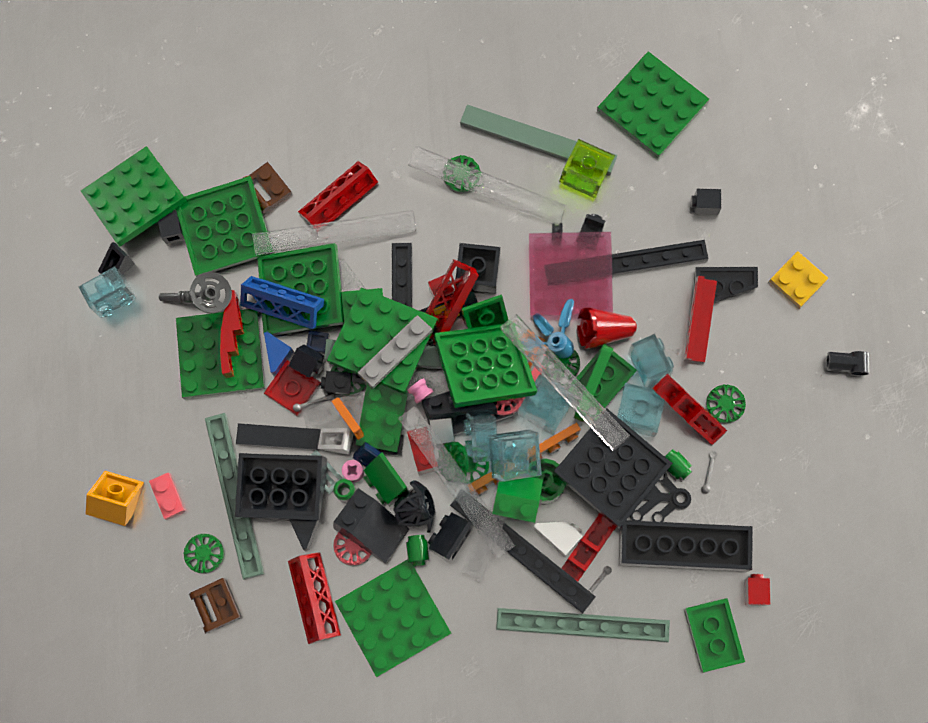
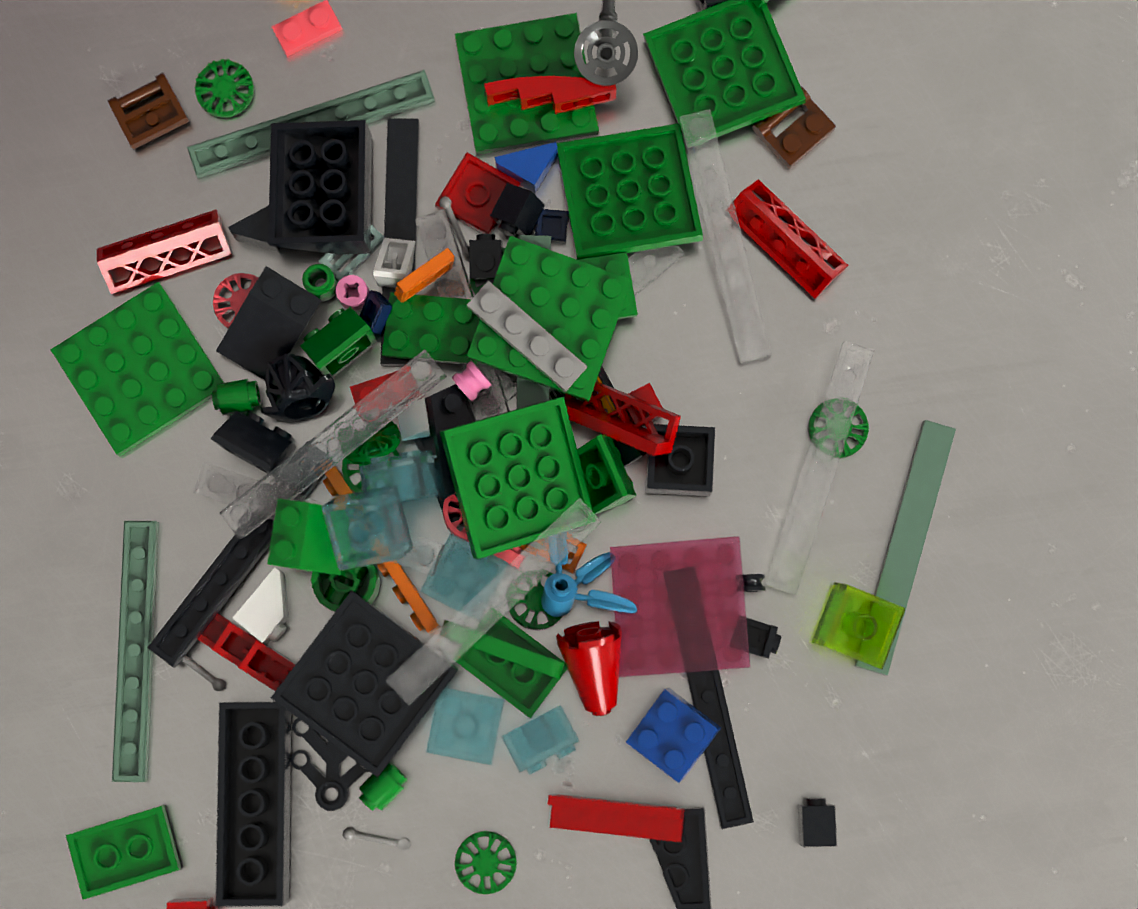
camera: 80 degrees right, 5 degrees up
blue fence [240,276,324,329] -> none
black tile [392,243,413,308] -> none
green plate [597,51,709,158] -> none
red slope [653,373,727,445] -> none
none -> blue brick [626,688,722,783]

